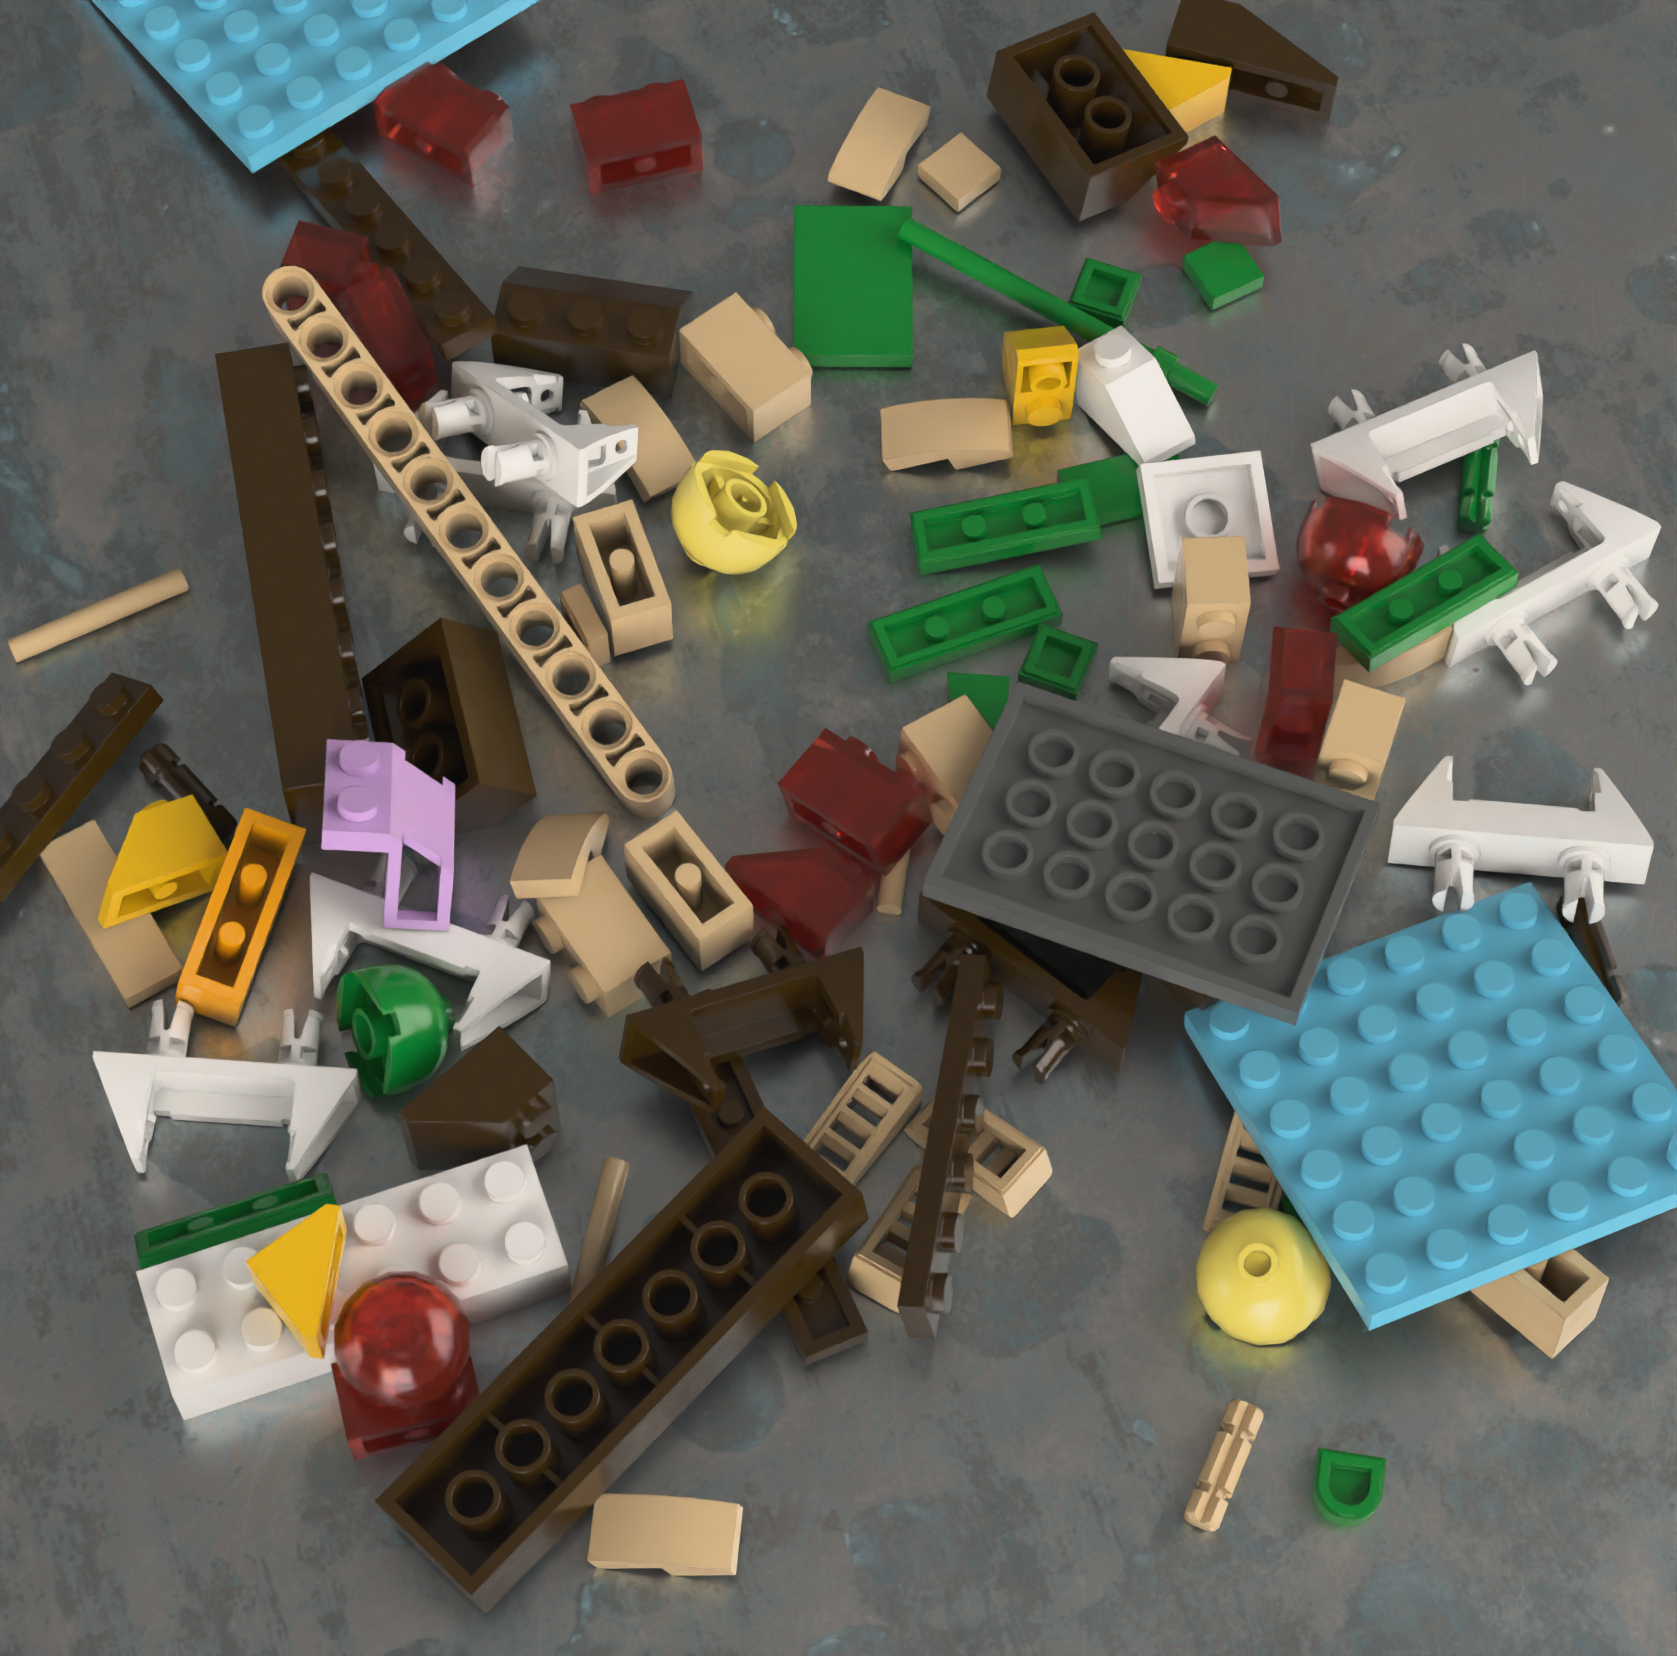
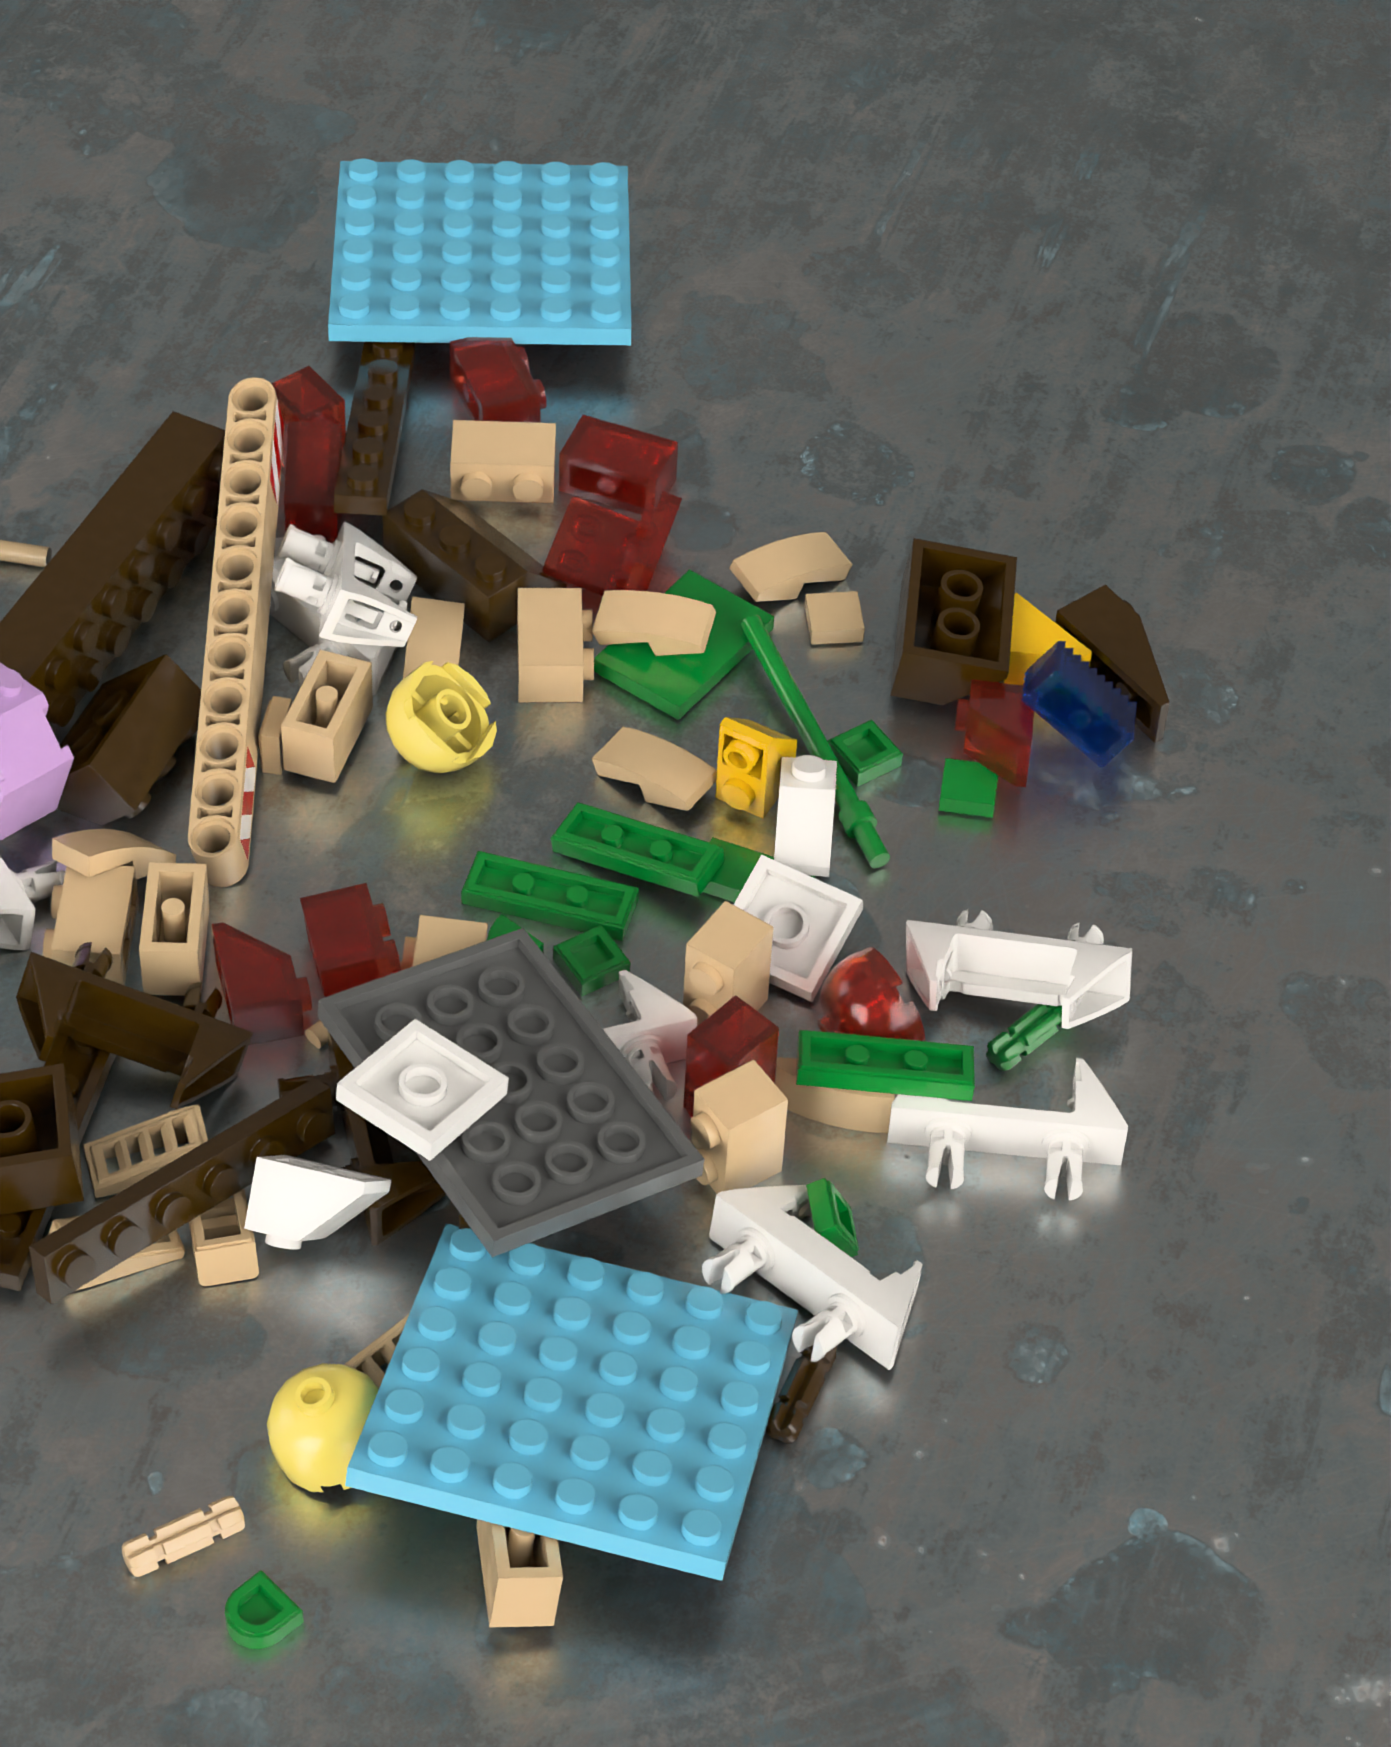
camera: 35 degrees right, 15 degrees down
none -> white slope [244,1155,391,1249]
none -> white plate [336,1019,509,1161]
none -> tan brick [450,420,556,503]
none -> clear red bracket [542,491,682,596]
none -> tan slope [592,590,716,656]
none -> green tile [806,1178,859,1258]
none -> clear blue brick [1021,641,1136,768]

